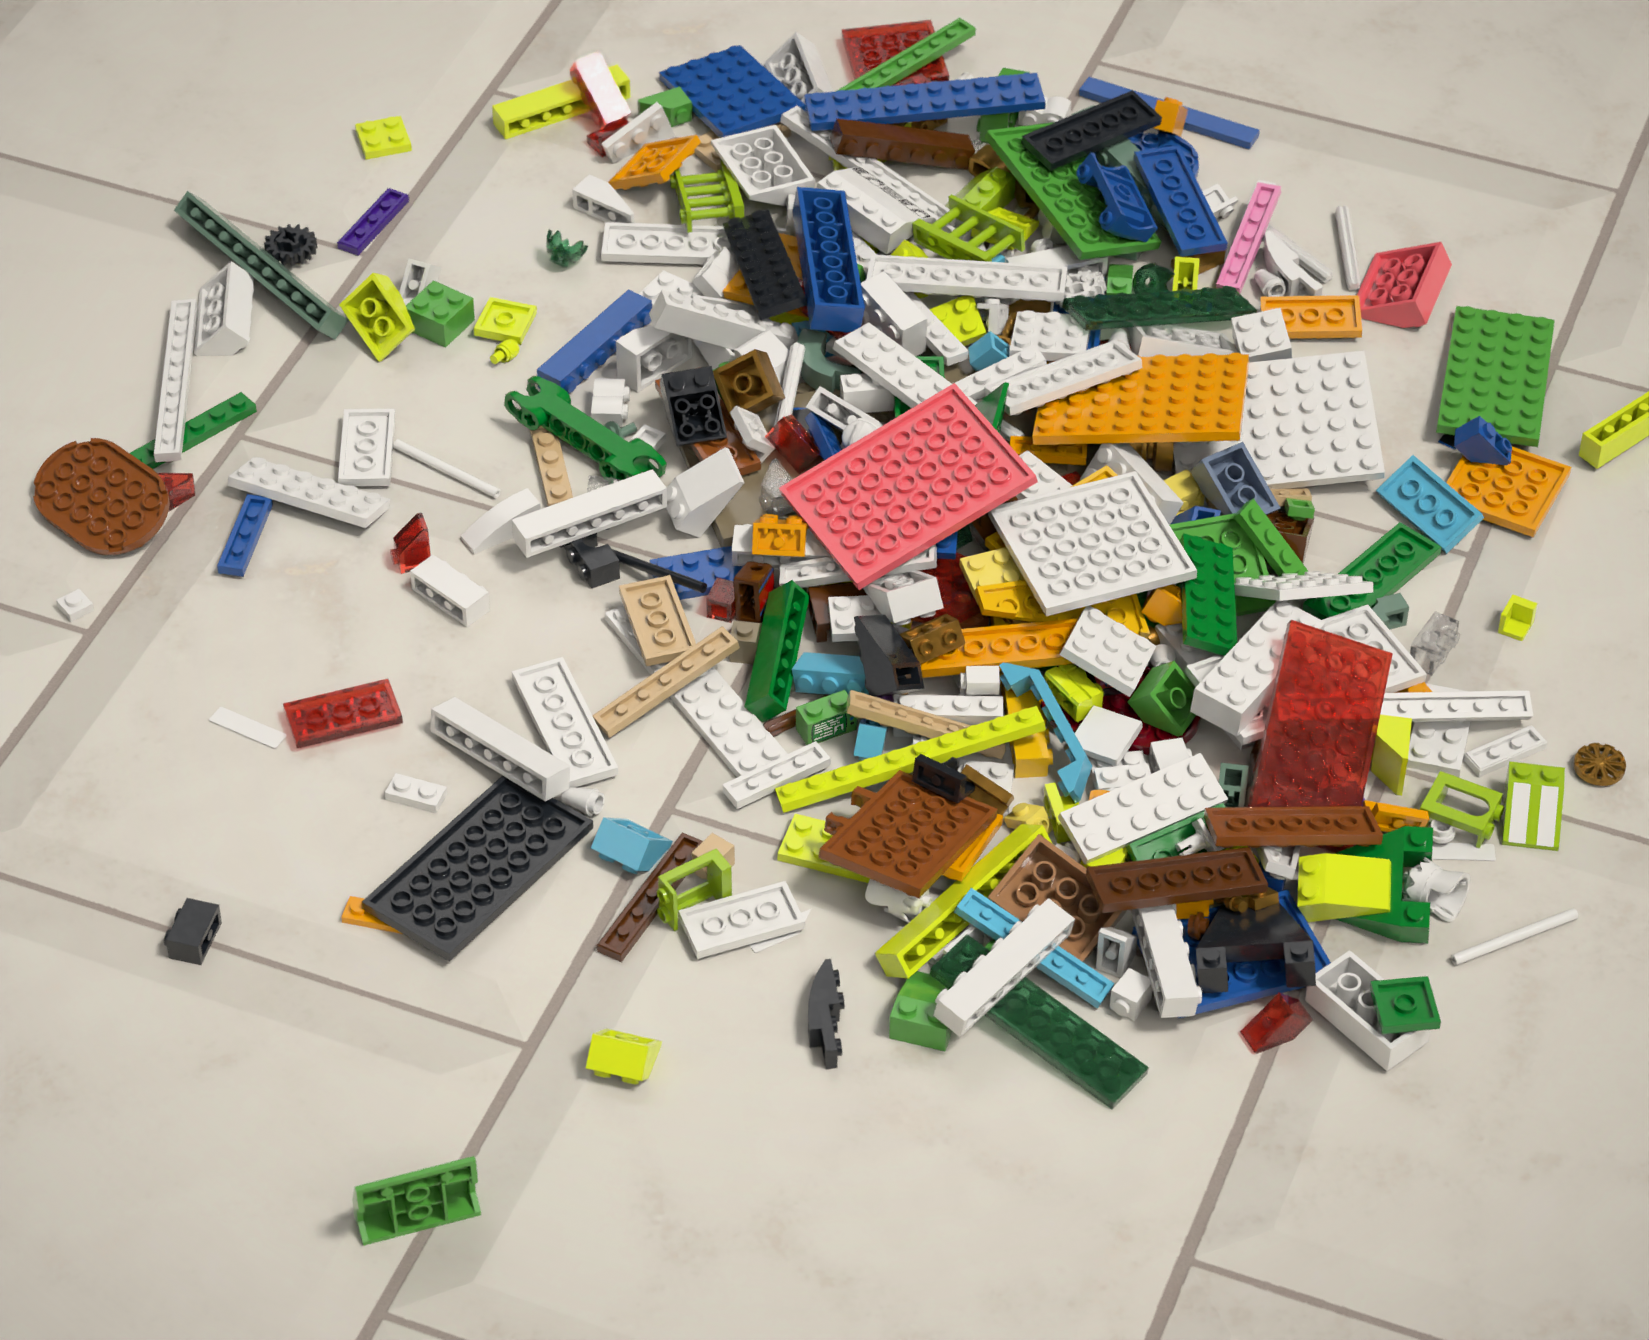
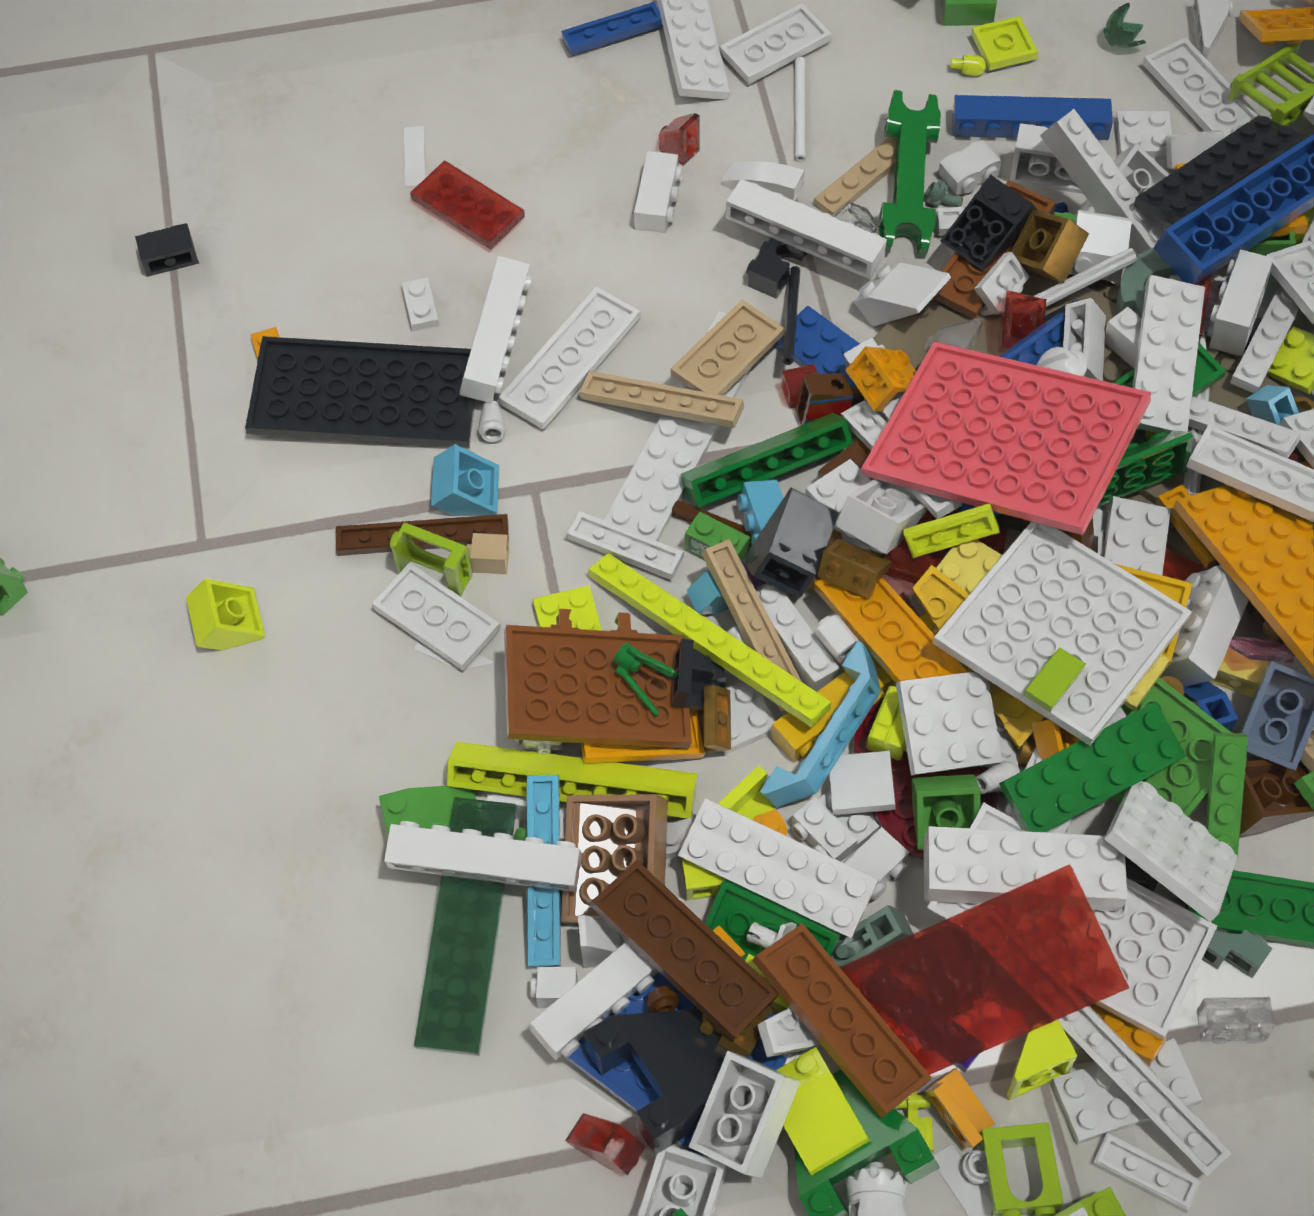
camera: 60 degrees right, 15 degrees up
dark tan slope [729,620,762,664] -> none
black slope [808,959,845,1069] -> none
light yellow bracket [1003,803,1053,834] -> none
none -> green plant [613,642,675,716]
none -> white brick [689,1051,800,1178]
none -> neon yellow tile [903,503,1000,558]
none -> lime tile [1024,647,1086,712]
none -> clear pink tile [1229,637,1295,663]

